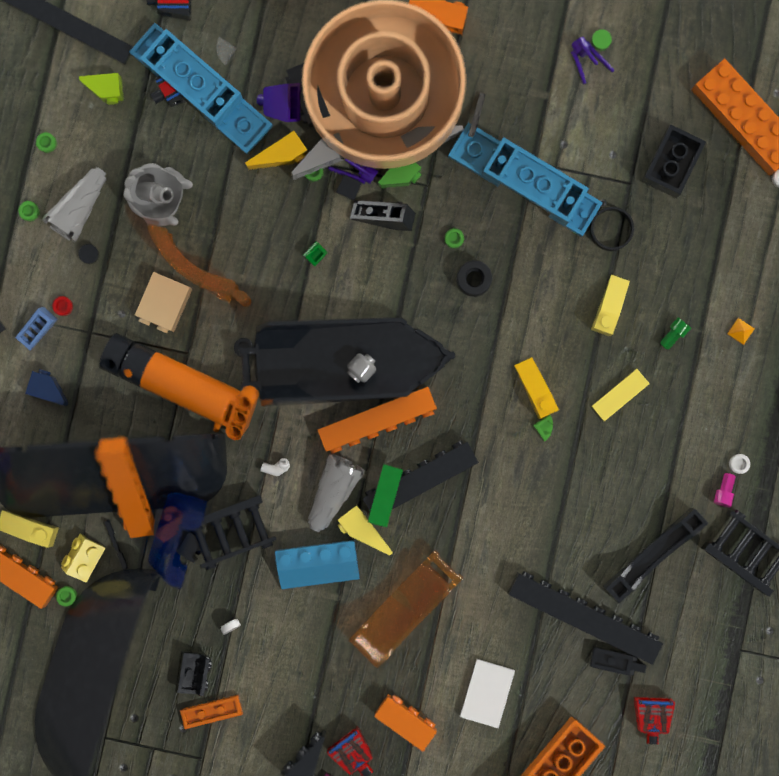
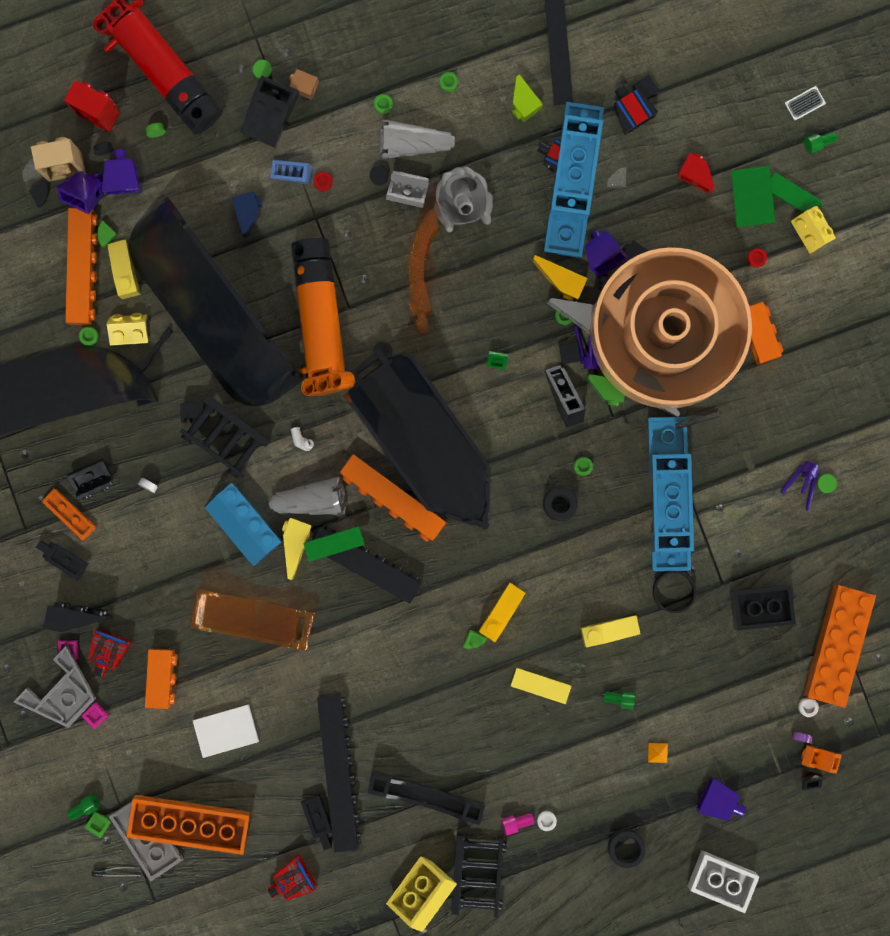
camera: 55 degrees right, 0 degrees up
orange brick [96,437,155,538] -> none
tan brick [135,272,192,333] -> none
clear blue windscreen [148,493,207,589] -> none
light grey head [347,353,376,383] -> none
none -> black hinge [35,541,89,580]
none -> light grey bracket [386,170,429,208]
none -> light yellow brick [386,856,457,932]

